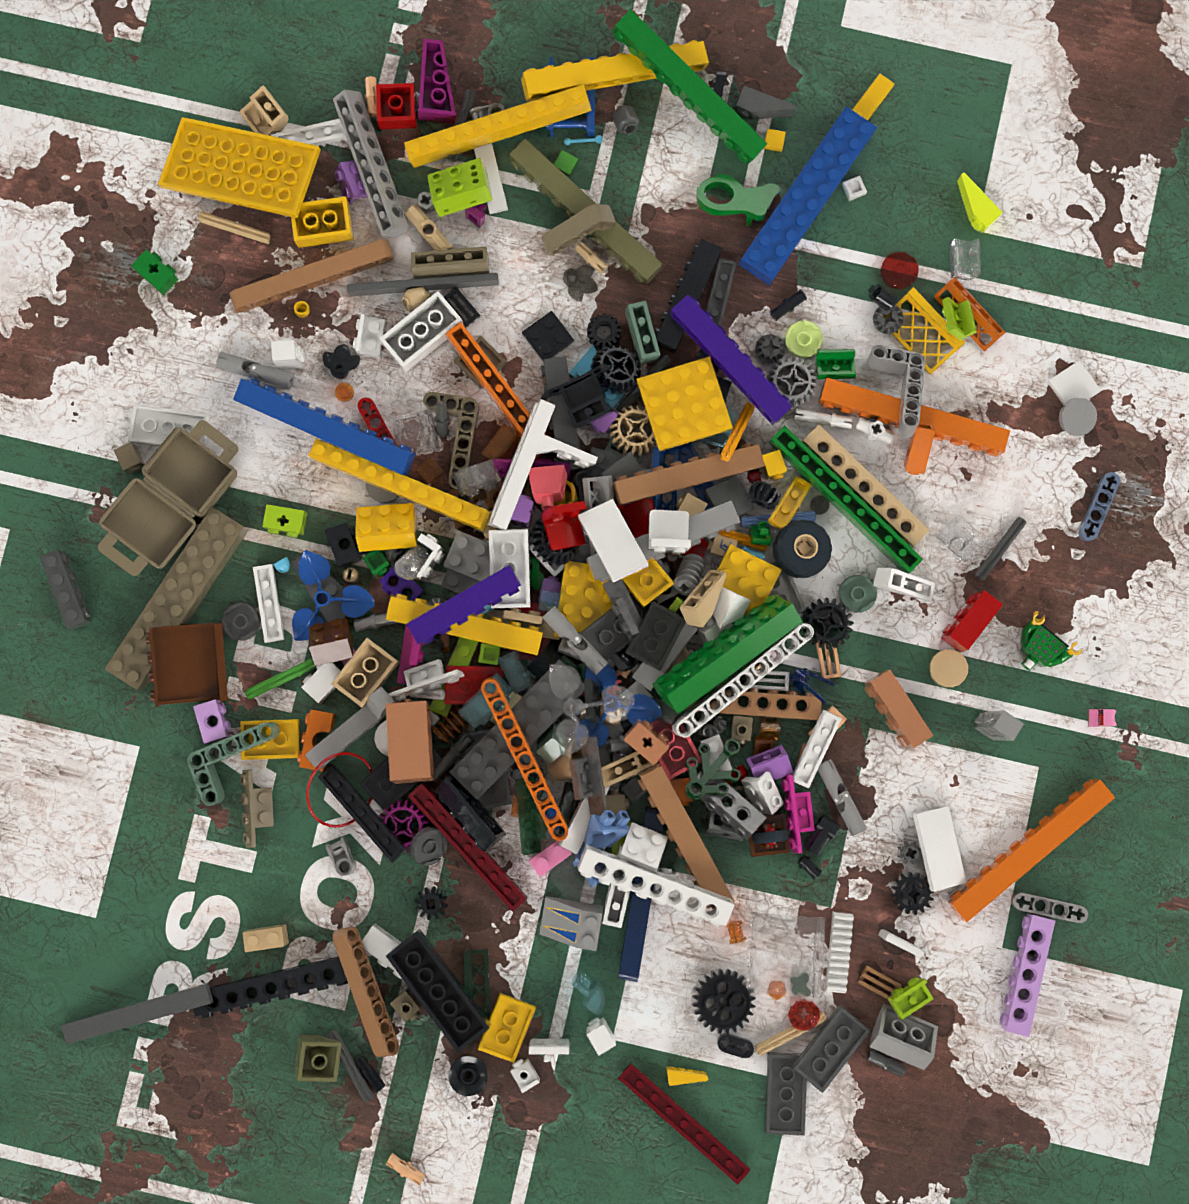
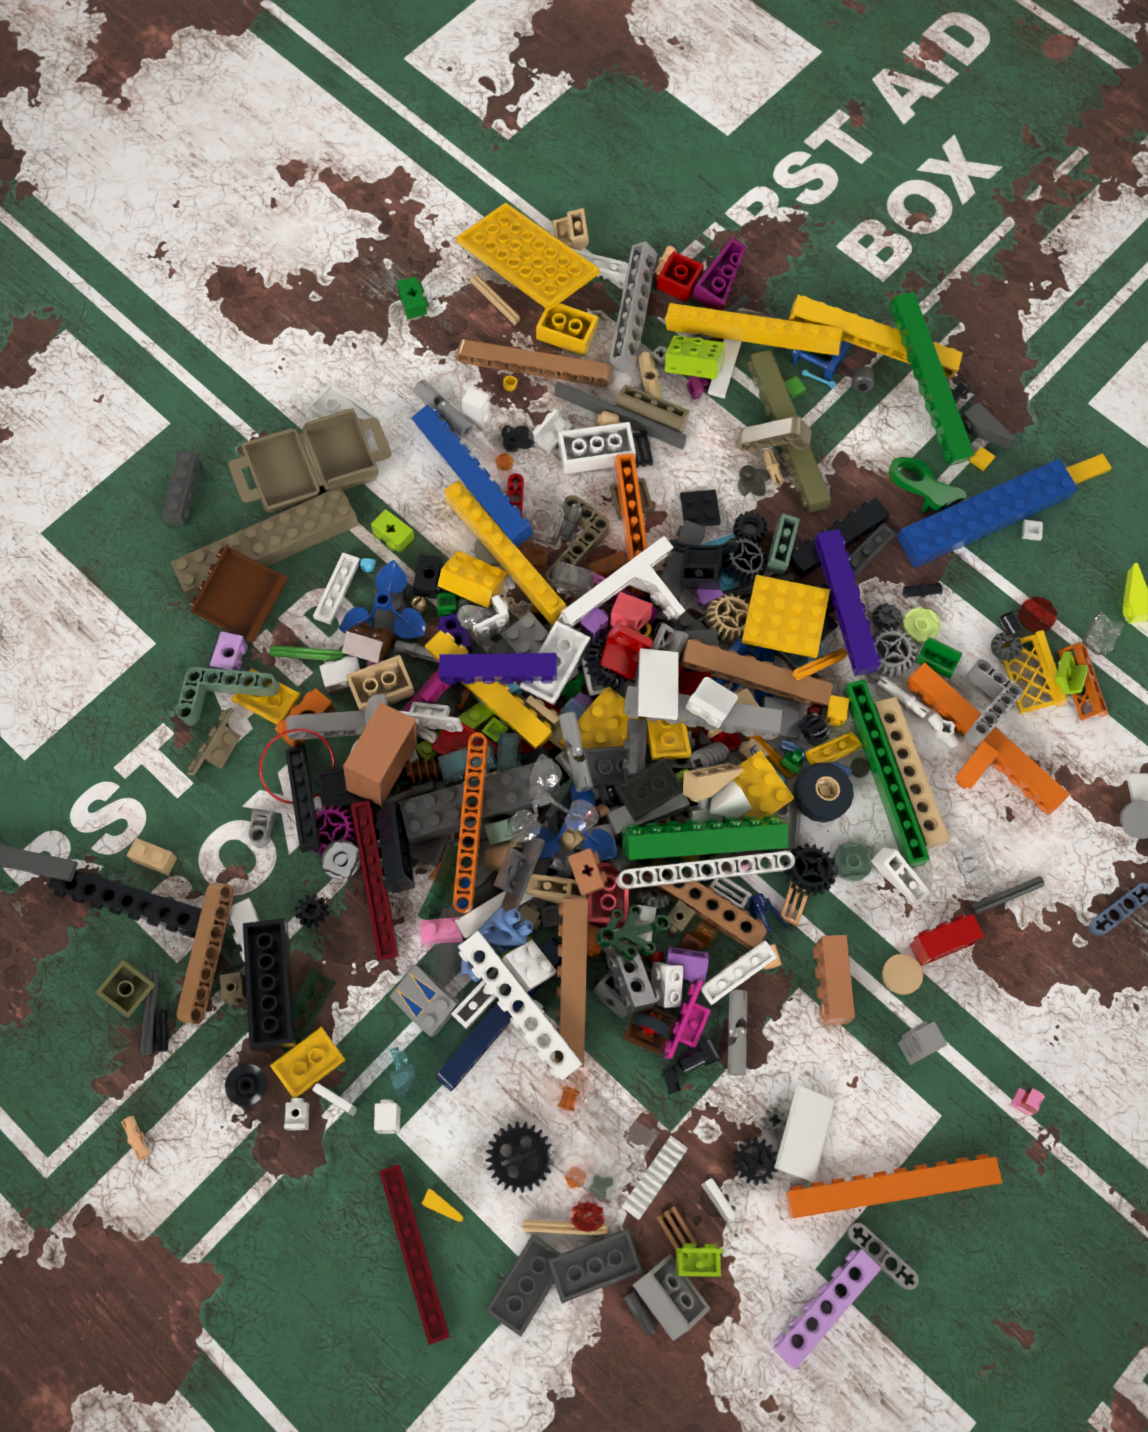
camera: 30 degrees right, 15 degrees down
dark tan brick [113,442,145,474] -> none
dark grey tile [221,603,261,641] -> none
medium lavender bracket [334,160,368,204] -> none
black beam [717,1033,754,1058] -> none
green torso [1020,611,1083,671] -> none

